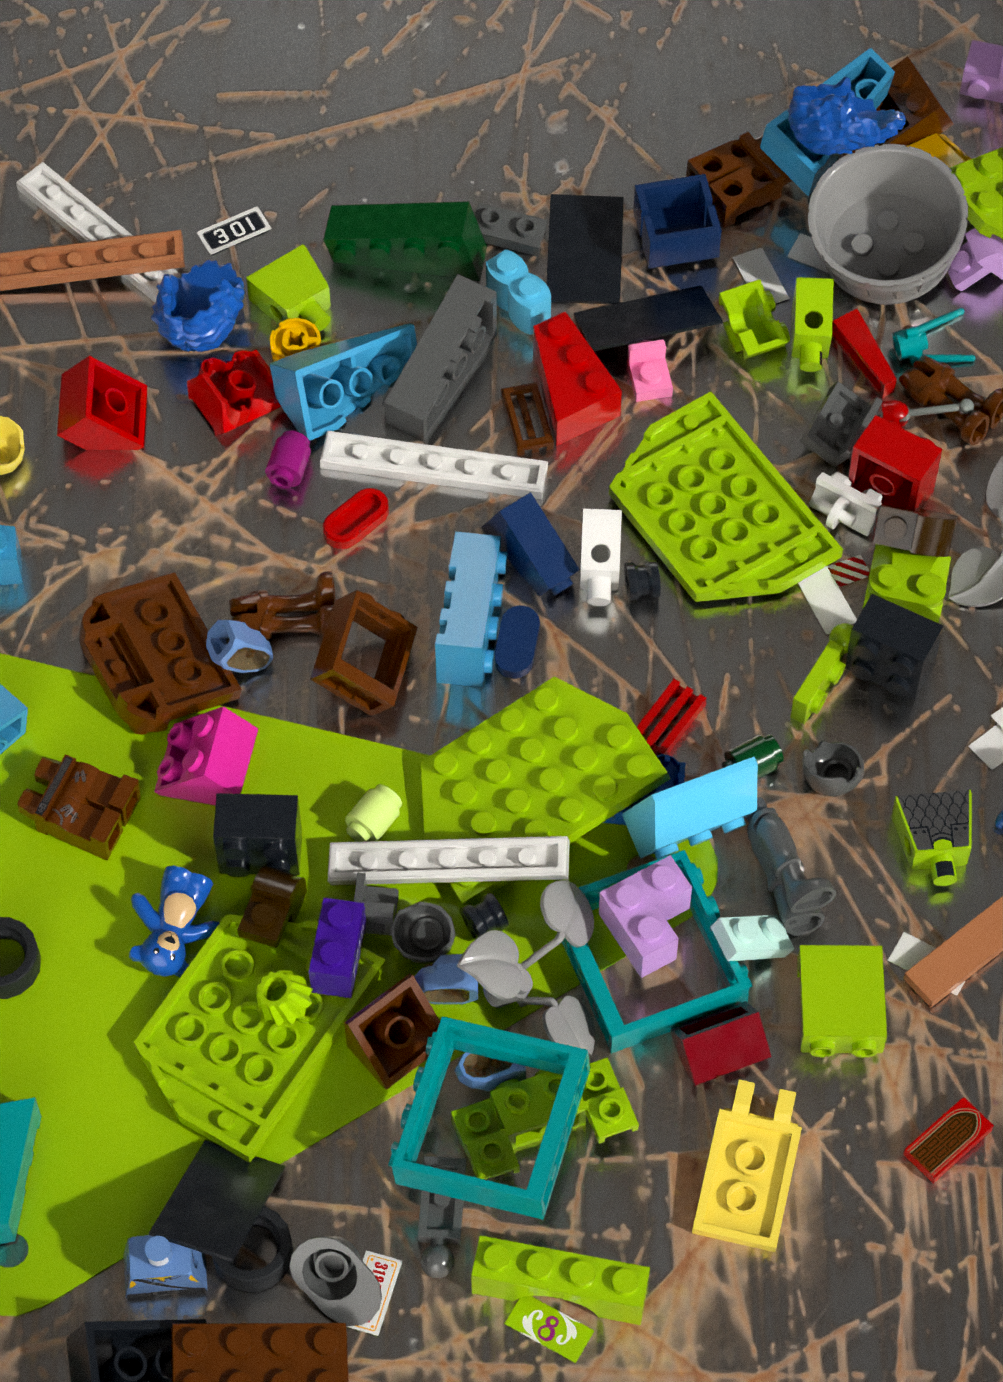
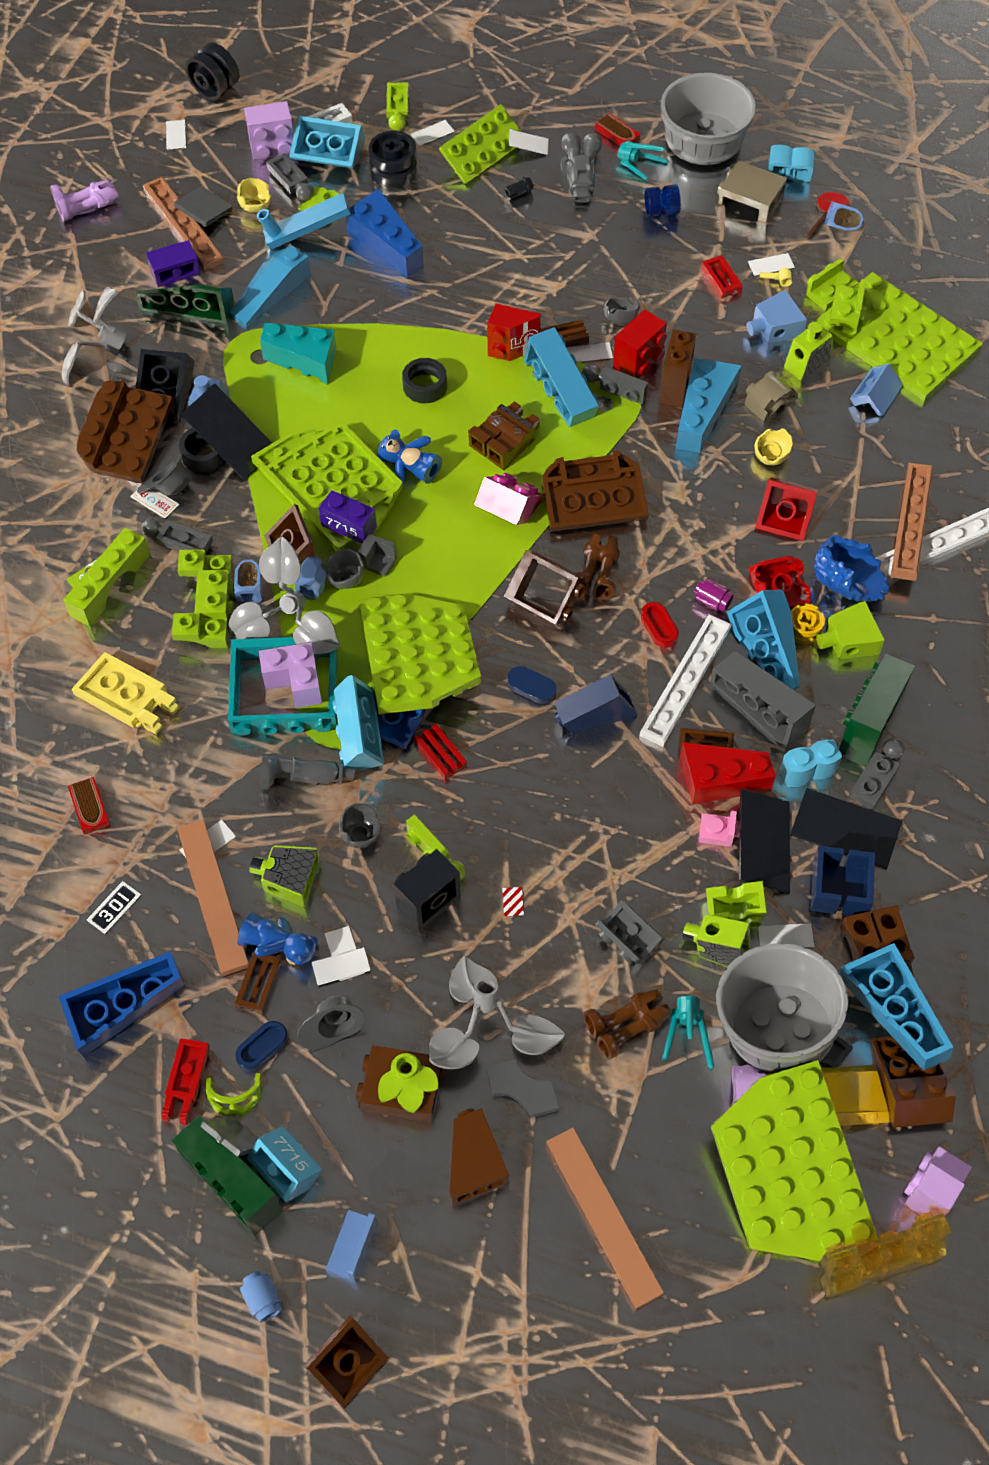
camera: 110 degrees right, 0 degrees up
sticker [197,206,272,255] -> none
medium blue rock [206,620,273,673] -> none
black brick [213,793,302,878] -> none
dark brown brick [237,866,307,948] -> none
lime piece [256,970,313,1027] -> none
white tile [327,836,570,885] -> none
yellowish green brick [345,784,402,842] -> none
teal window [388,1016,590,1220] -> none
dark azure wedge [435,531,508,688] -> none
black wheel [460,892,509,939] -> none
white torso [580,509,622,606] -> none
lime plate [609,391,843,602] -> none
black wheel [624,560,661,601] -> none
dark red brick [670,1001,772,1086] -> none
light aqua plate [711,915,795,961] -> none
dark green brick [722,734,784,780] -> none
blue hair [787,77,906,155] -> none
lime panel [797,945,887,1058] -> none
white sticker [798,566,857,635] -> none
white hips [808,471,883,537] -> none
red piece [832,308,897,399] -> none
red brick [848,415,942,512] -> none
lime slope [862,544,951,623] -> none
dark brown brick [873,504,957,557] -> none
hinge [882,399,974,427] -> none

